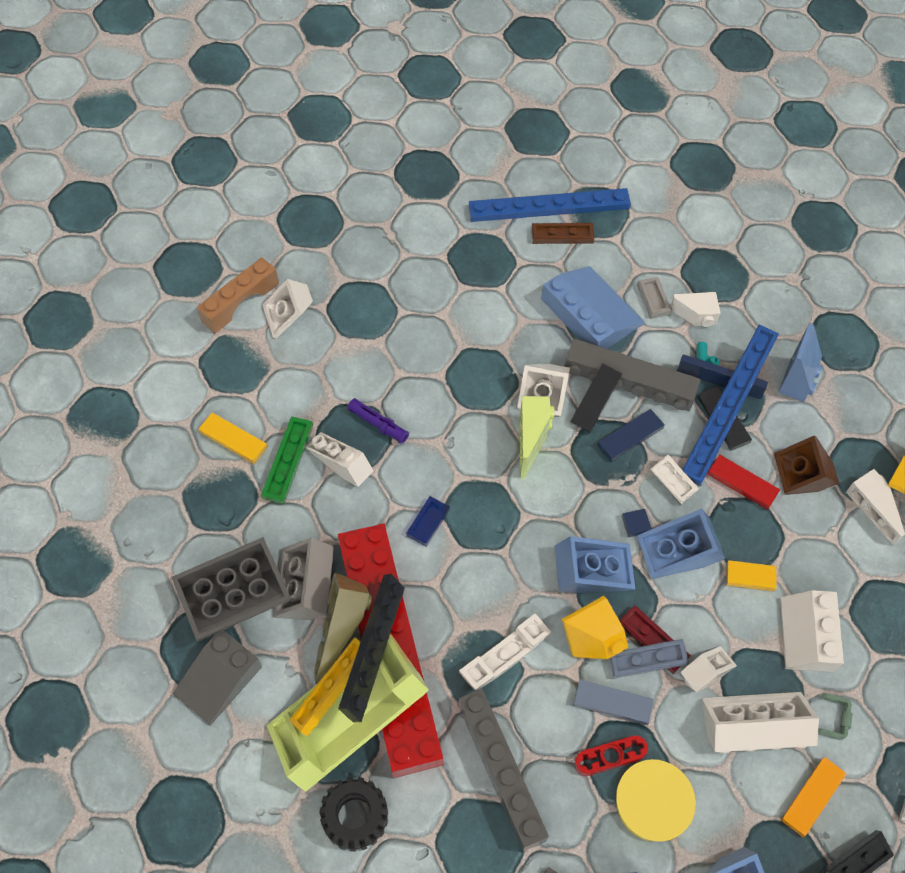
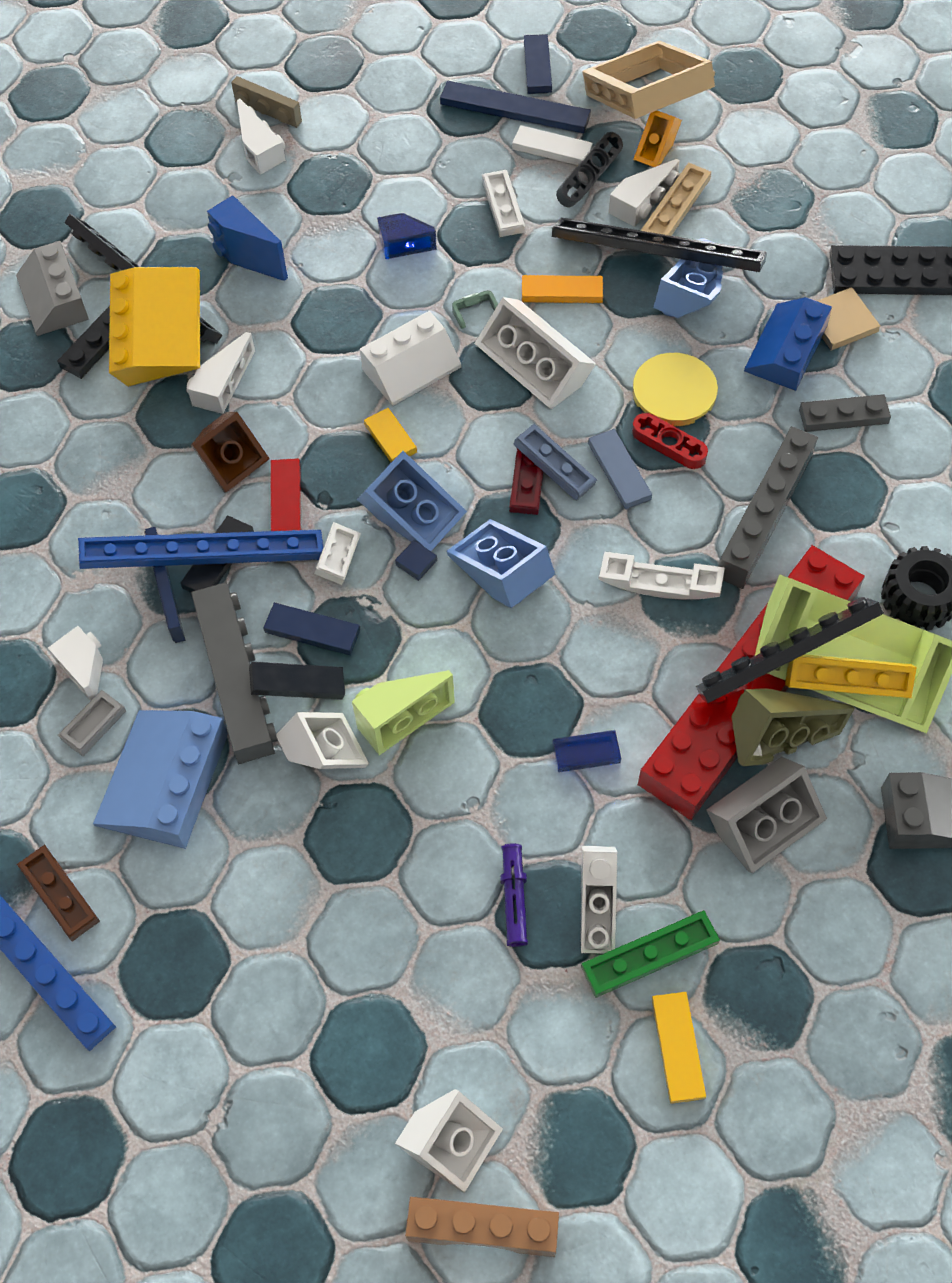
camera: 125 degrees left, 0 degrees up
dark grey slope [171,537,291,642] -> none
yellow slope [562,596,628,659] -> none
white slope [680,646,737,693] -> none
teal arm [696,342,719,366] -> none
medium blue slope [779,323,823,402] -> none

